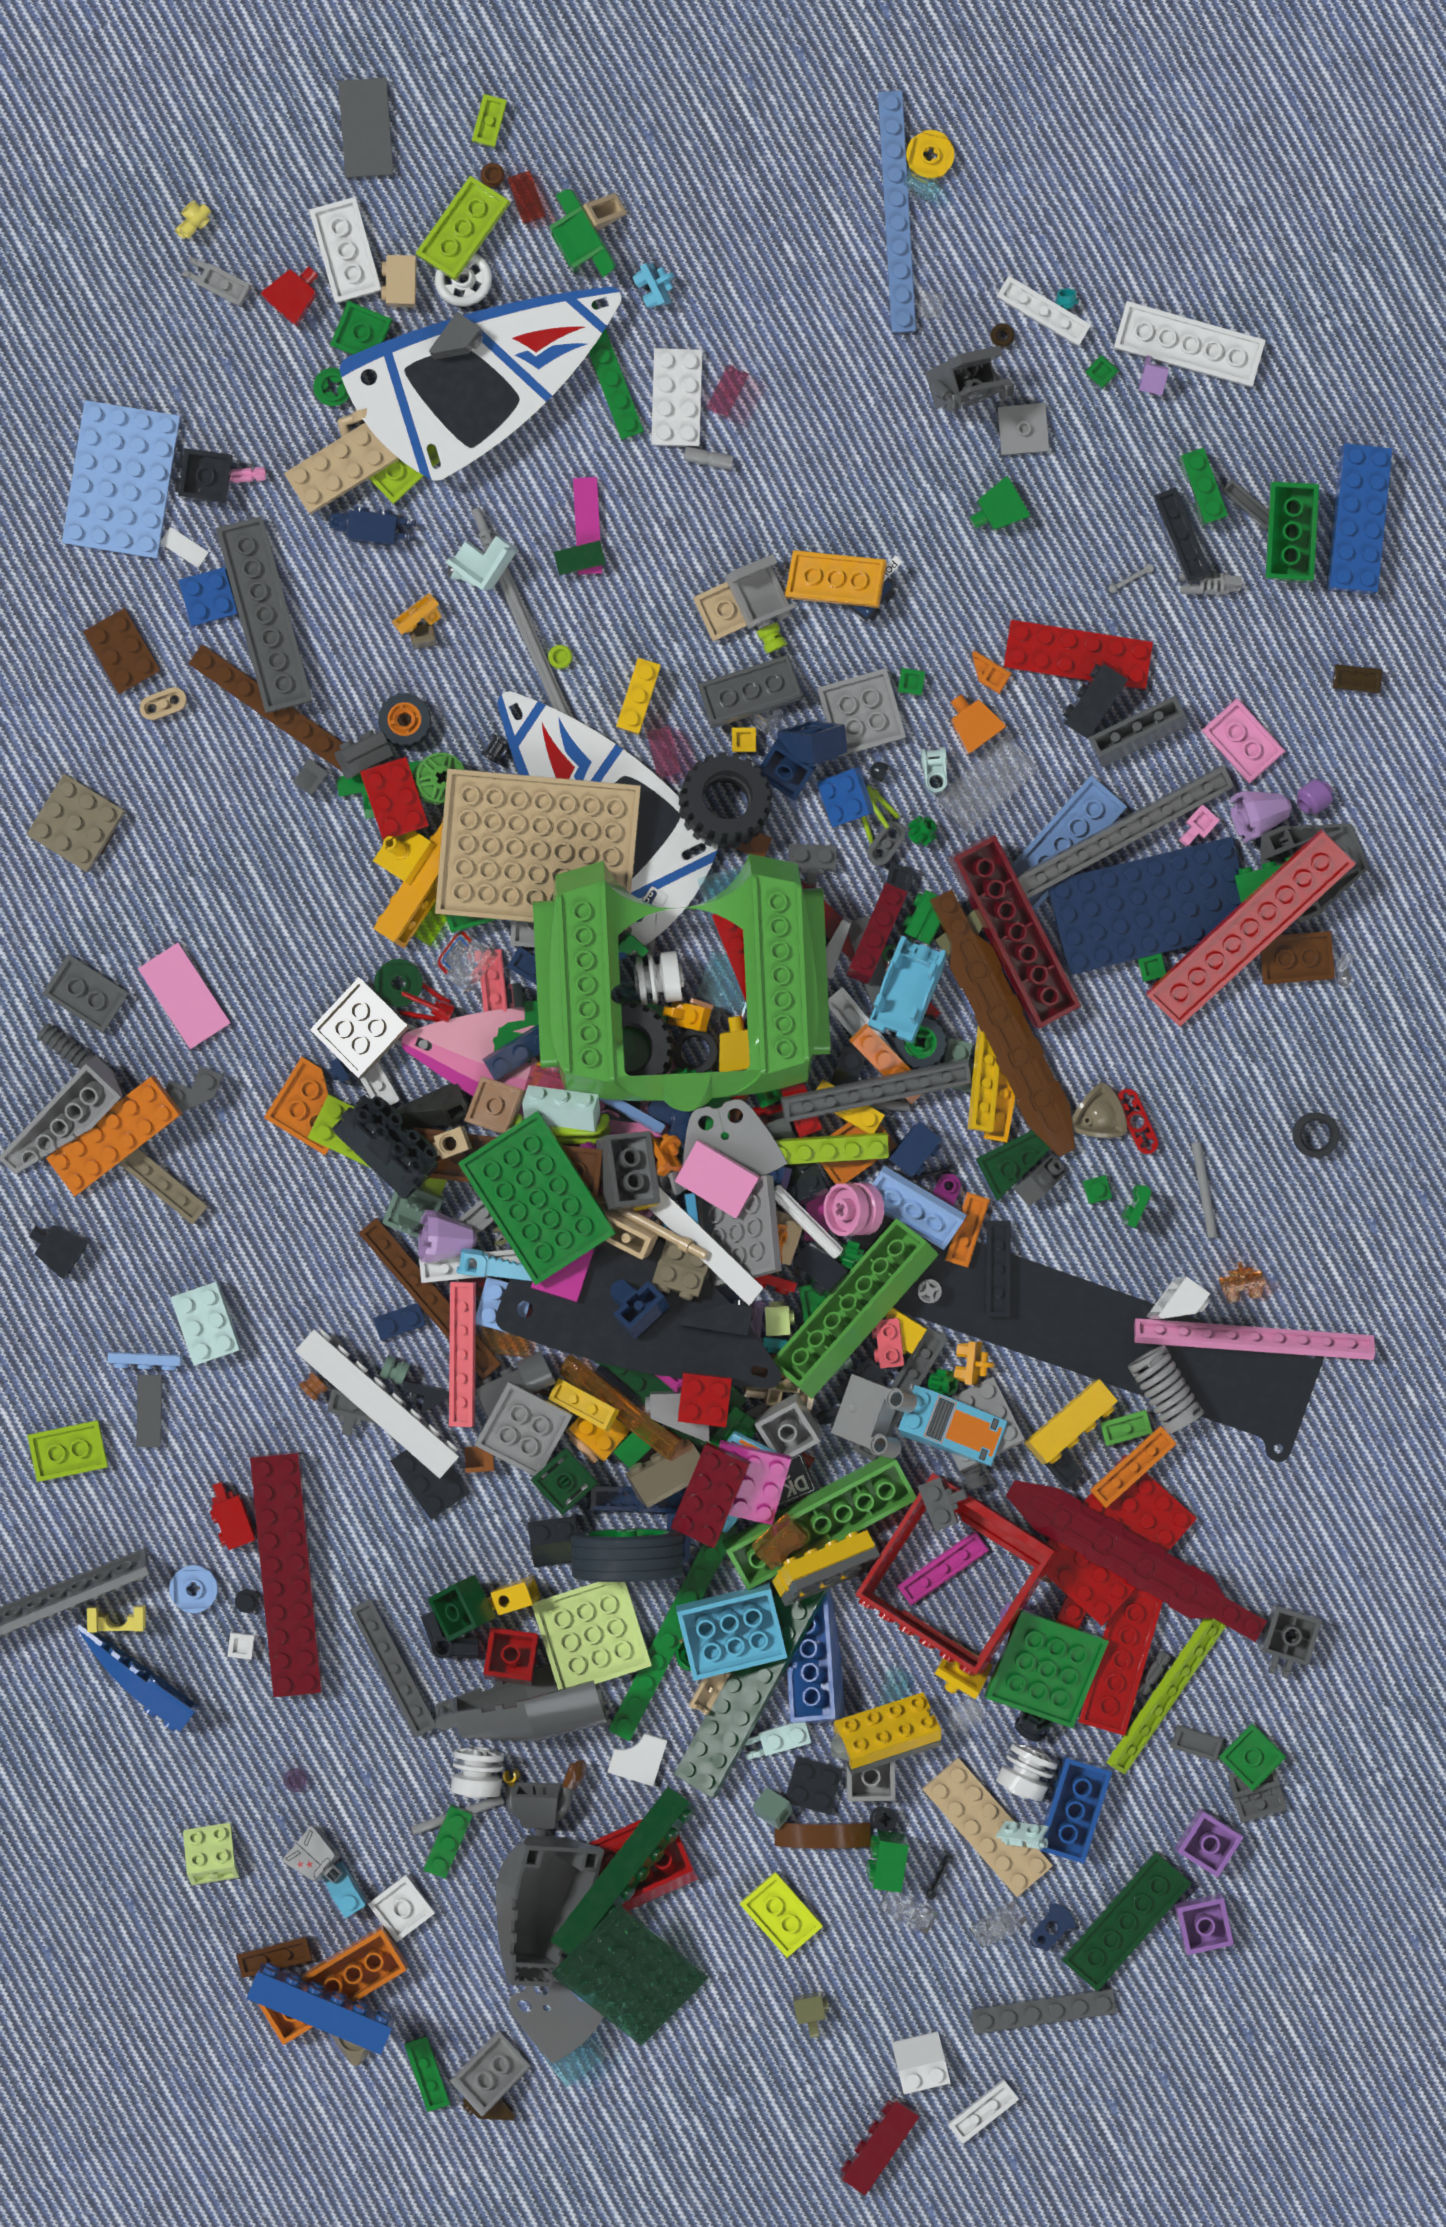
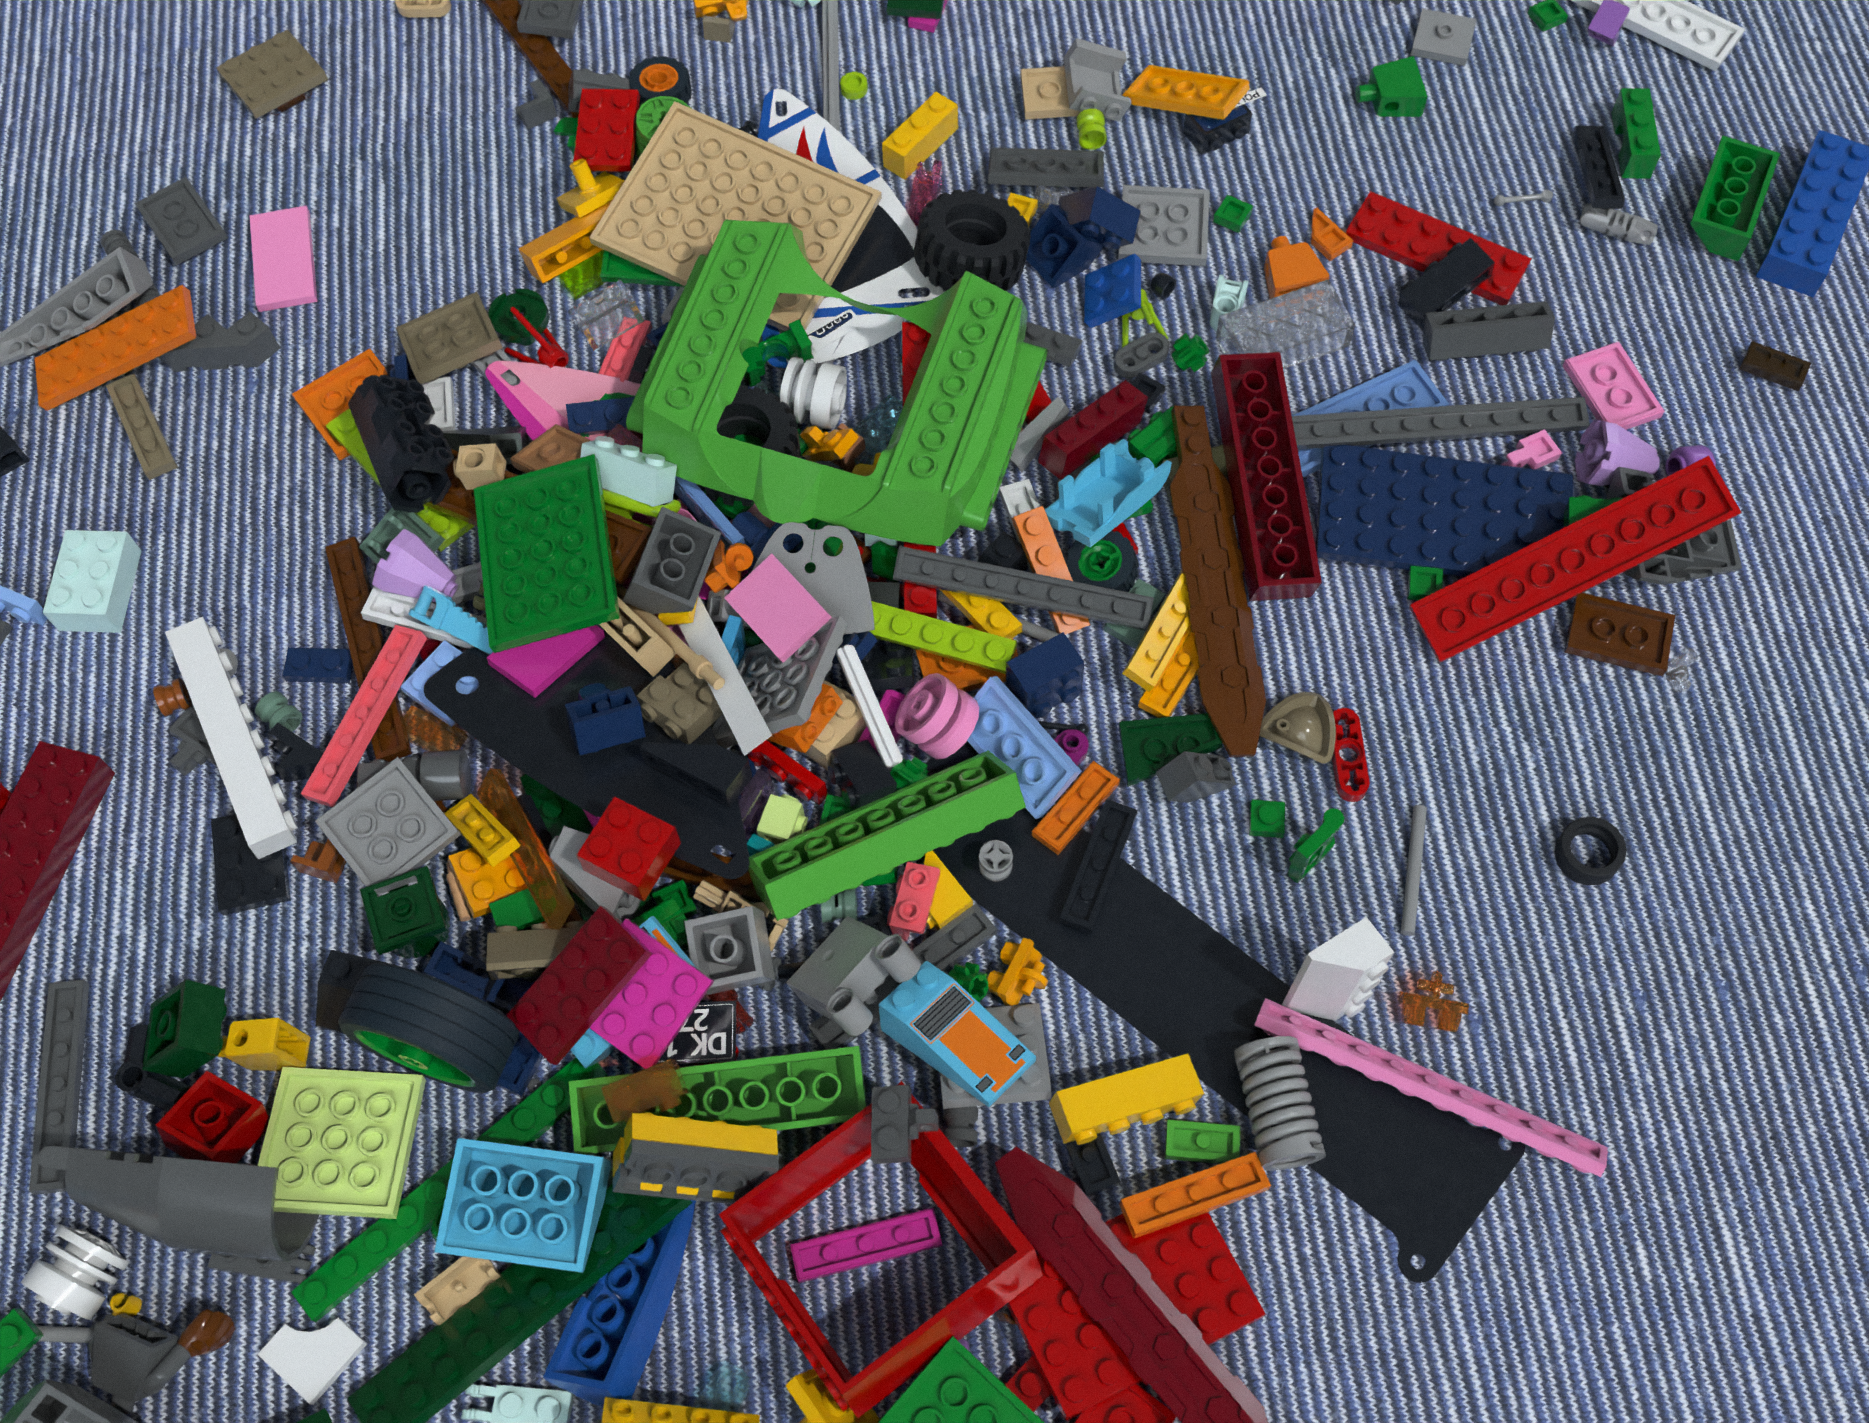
camera: 20 degrees right, 25 degrees down
dark grey piece [1222,479,1269,533] -> none

